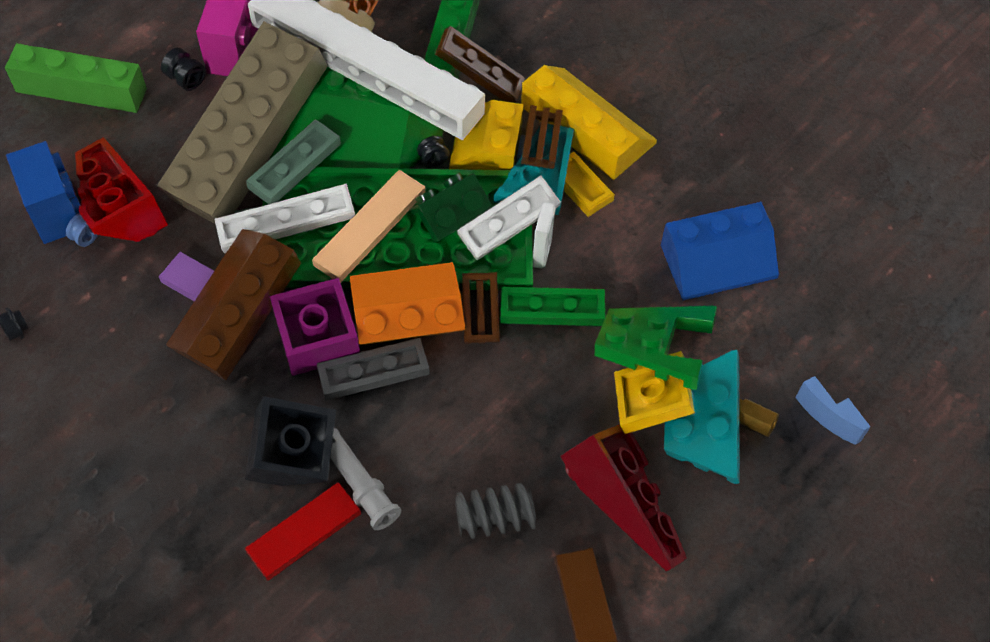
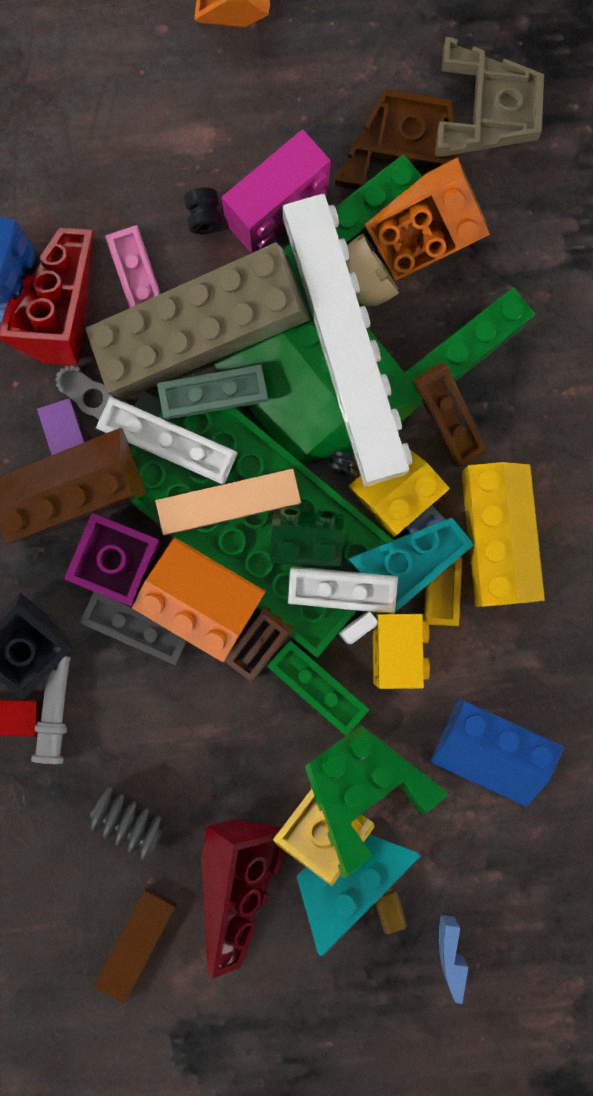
camera: 40 degrees right, 25 degrees up
bright green brick [5,43,147,113] -> none
reddish brown tile [521,105,563,169] -> none
none -> light grey piece [55,365,123,420]
none -> bright pink tile [105,225,161,308]
none -> yellow brick [373,614,430,689]

